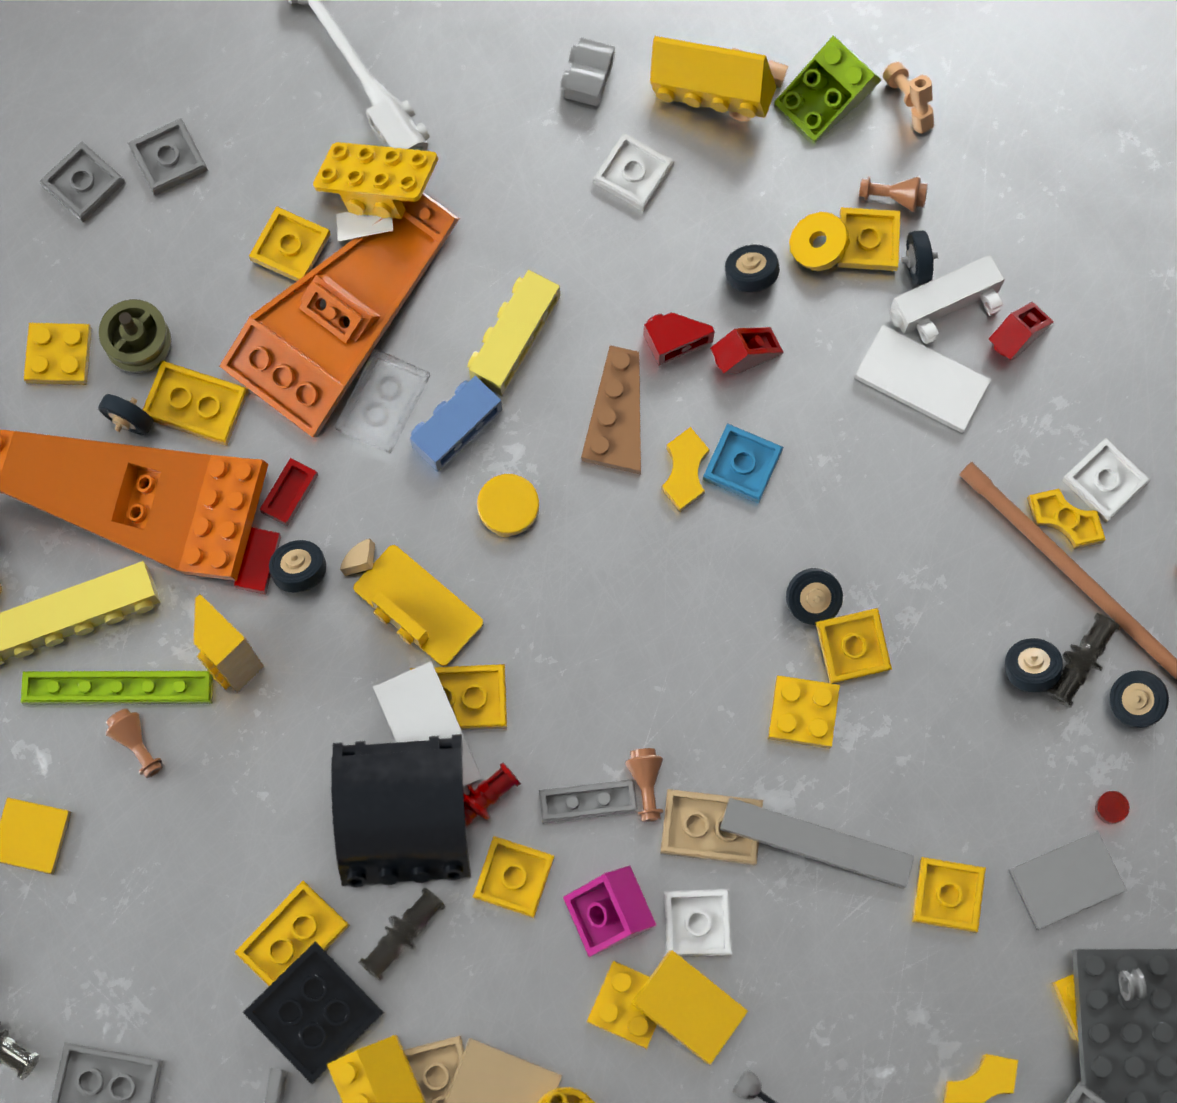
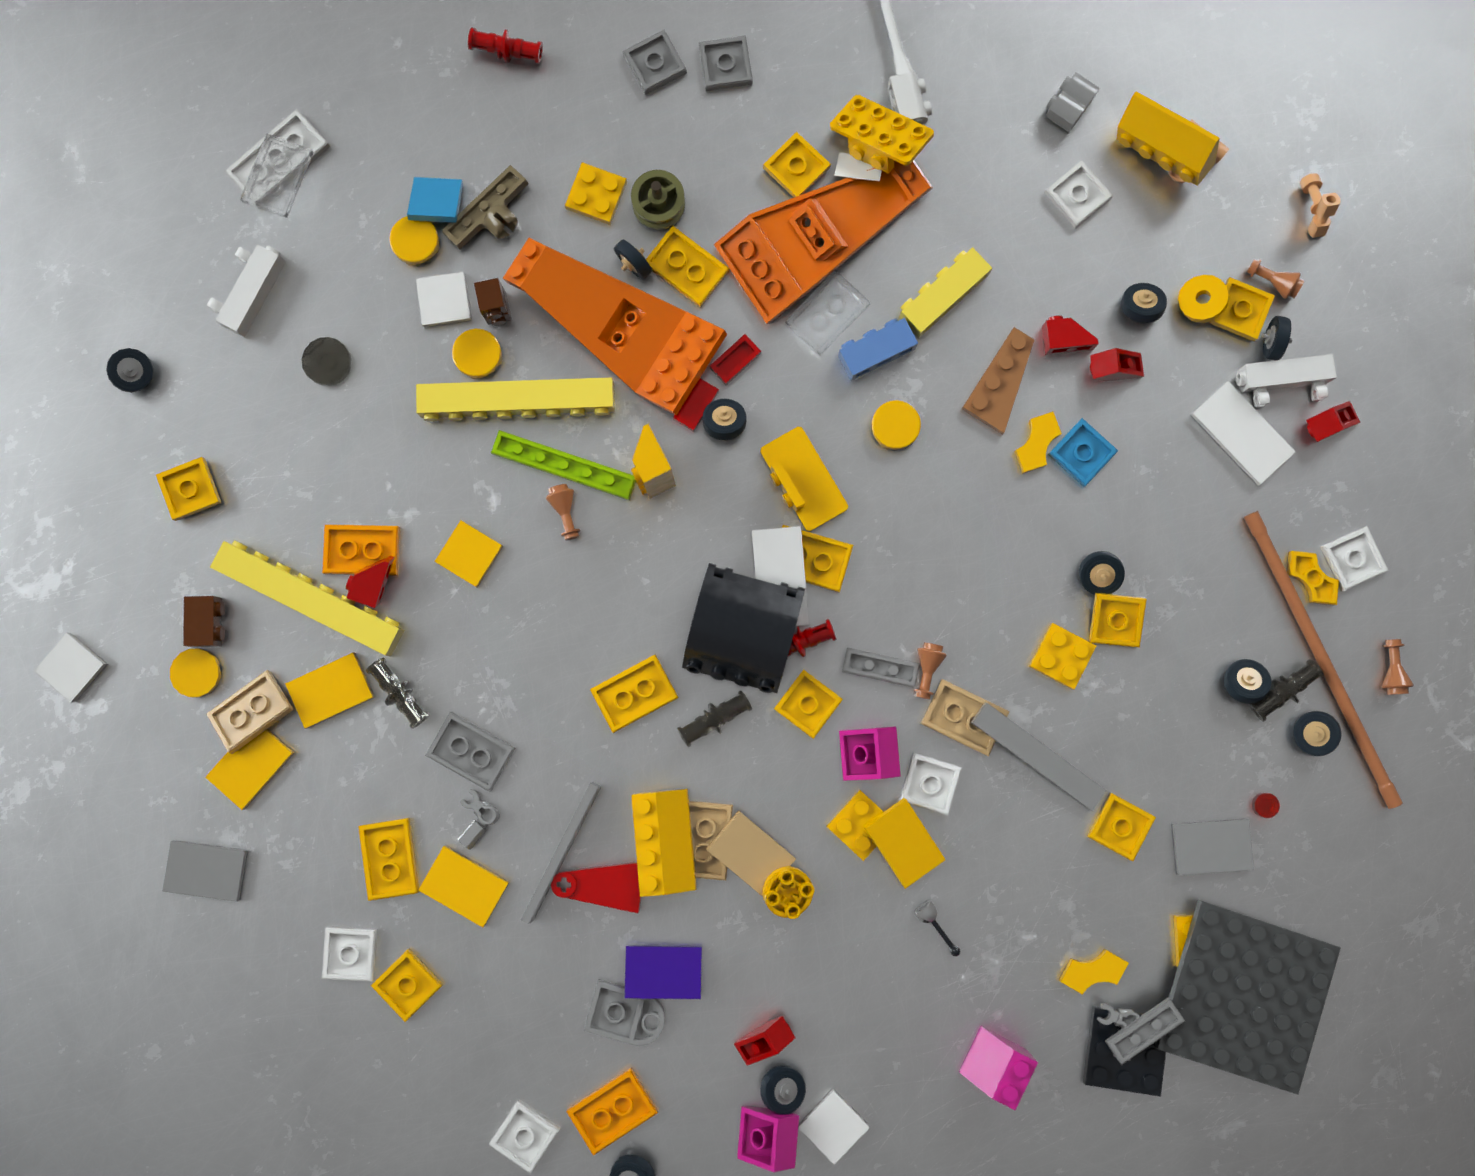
camera: 20 degrees right, 10 degrees up
black plate [243,941,384,1084] -> none
tan tile [340,538,375,576] -> none
lime slope [773,35,882,142] -> none
light grey bush [1119,969,1146,1001] -> none

